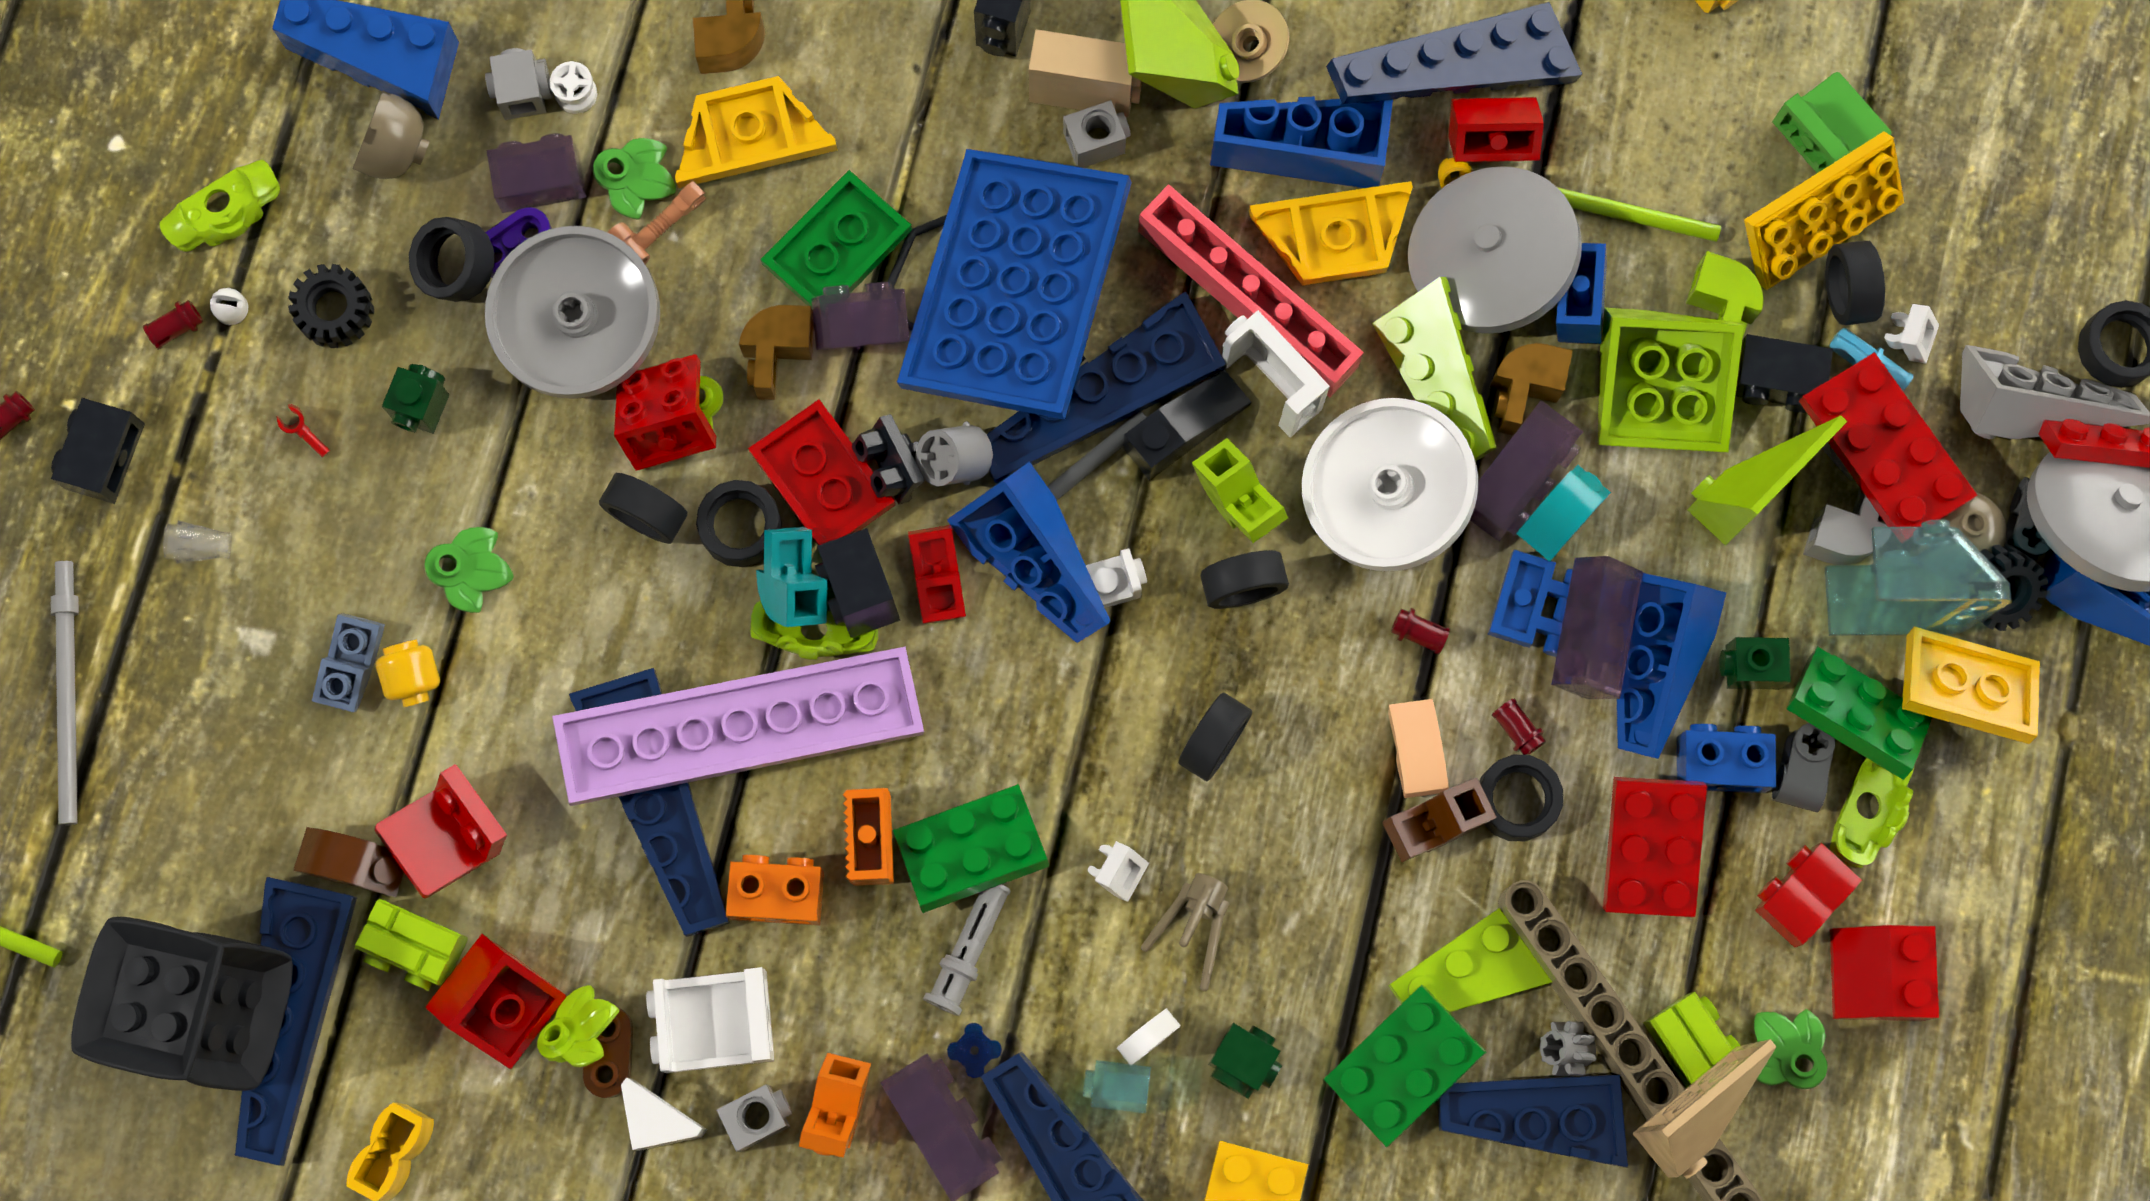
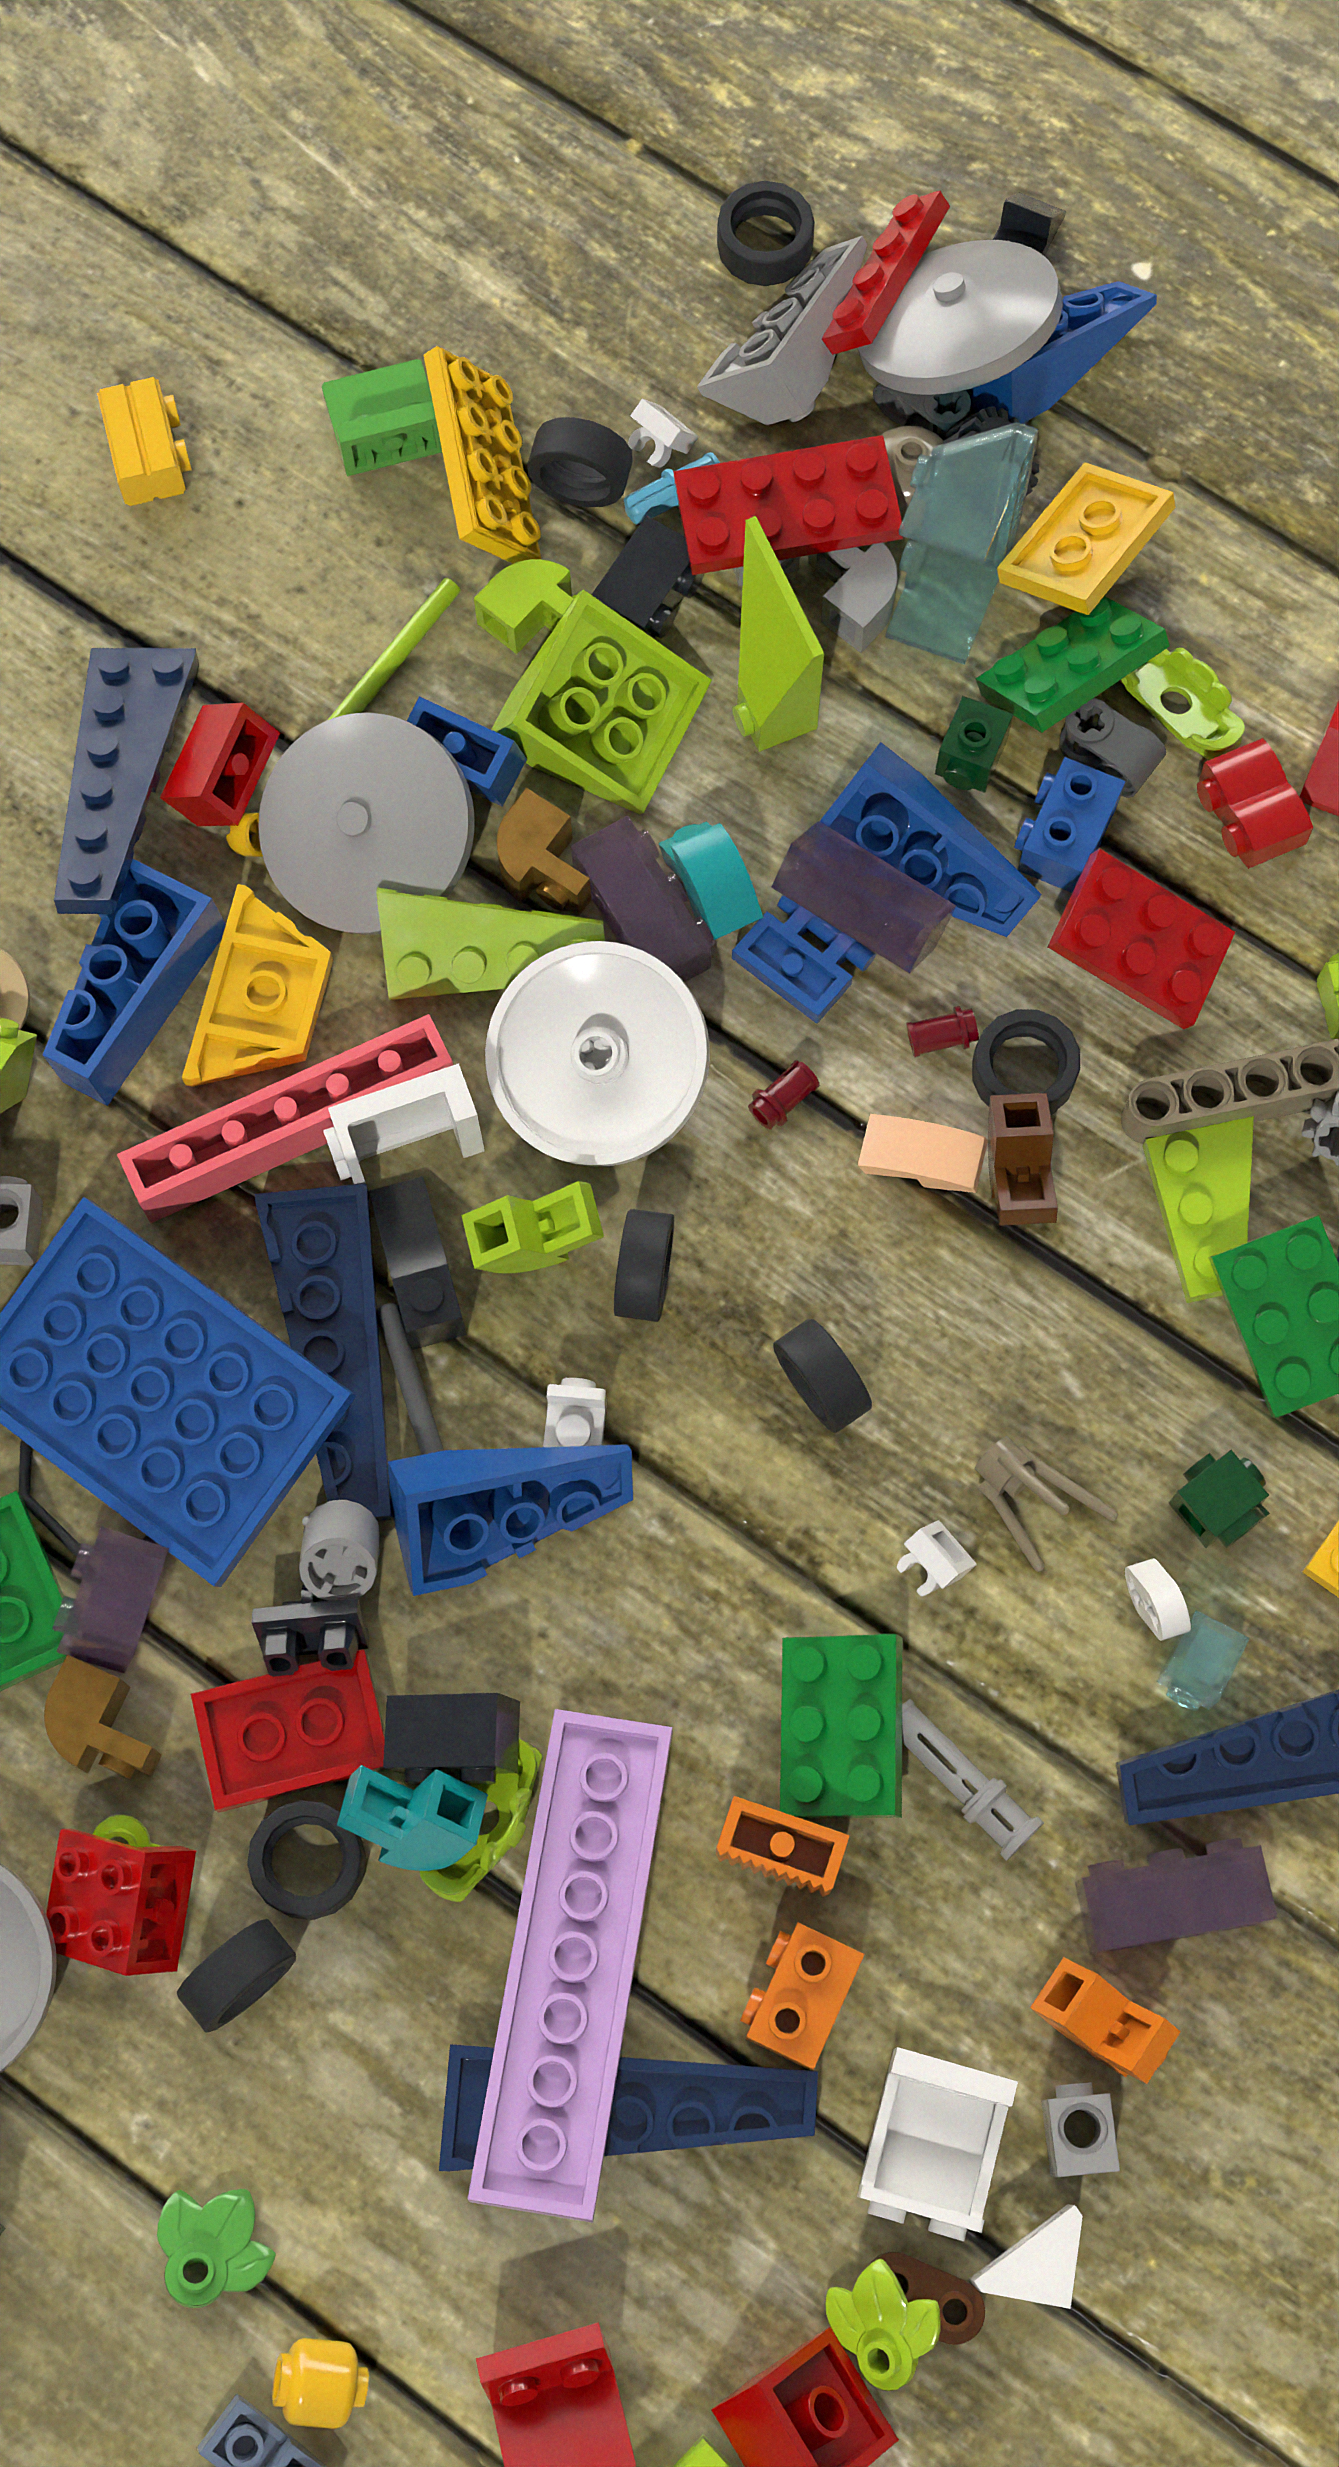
camera: 65 degrees left, 5 degrees down
red slope [908,525,966,623] -> none
clear blue plate [947,1023,1002,1078] -> none

